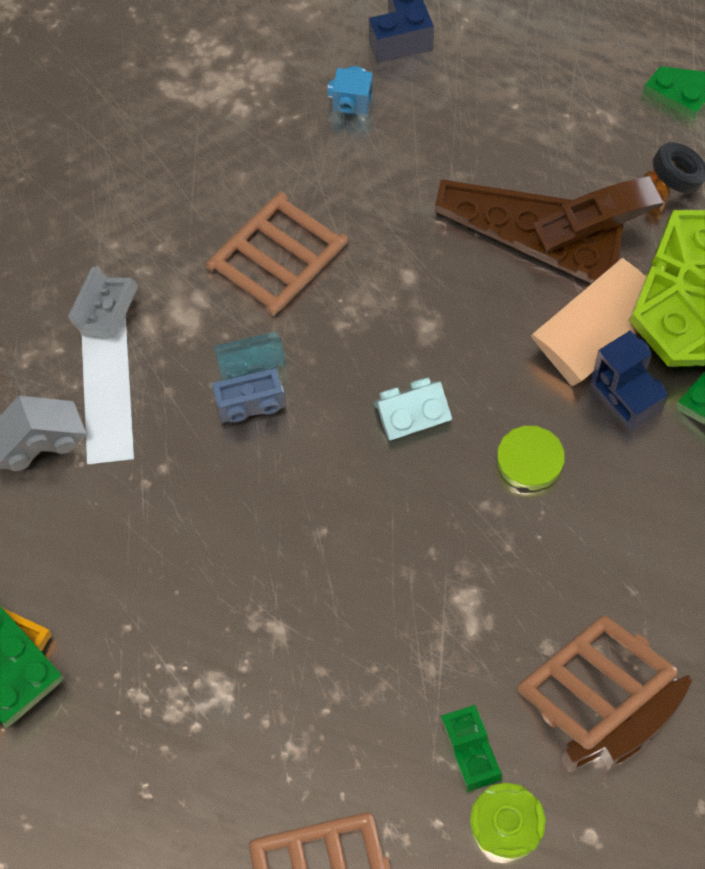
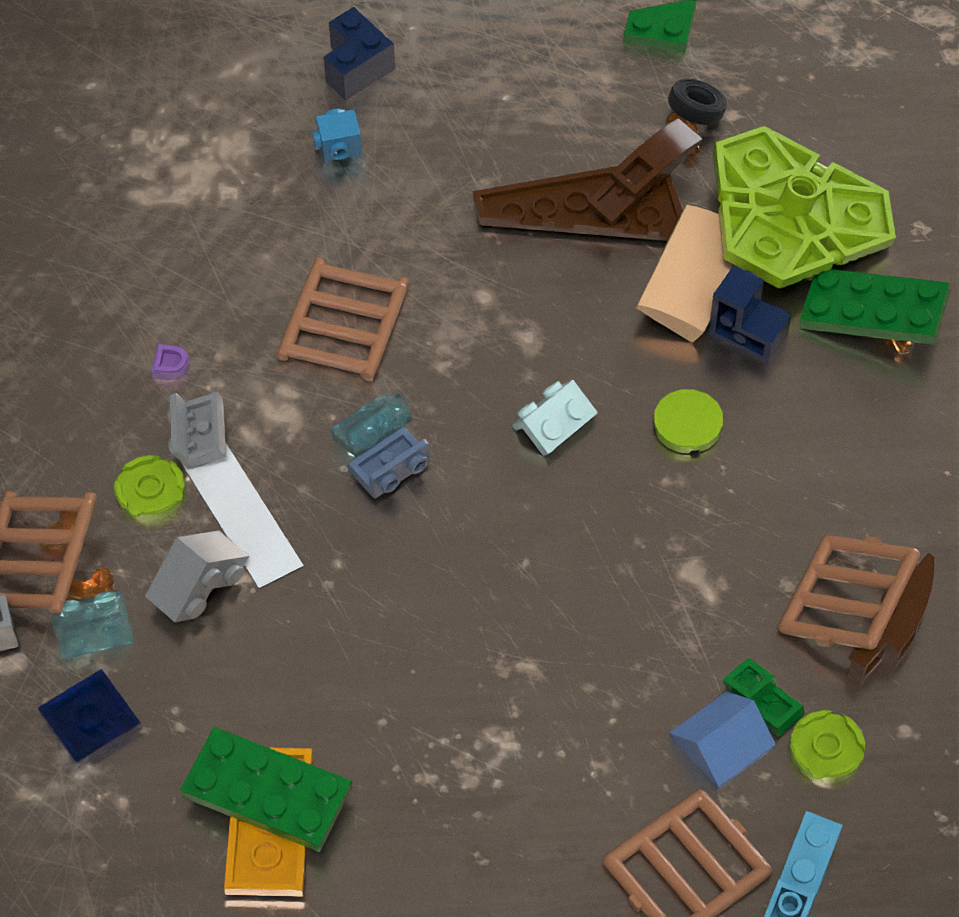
camera: 25 degrees left, 5 degrees down
none -> lime tile [114,455,186,522]
none -> medium lavender tile [151,344,190,381]
none -> medium blue slope [669,691,776,790]

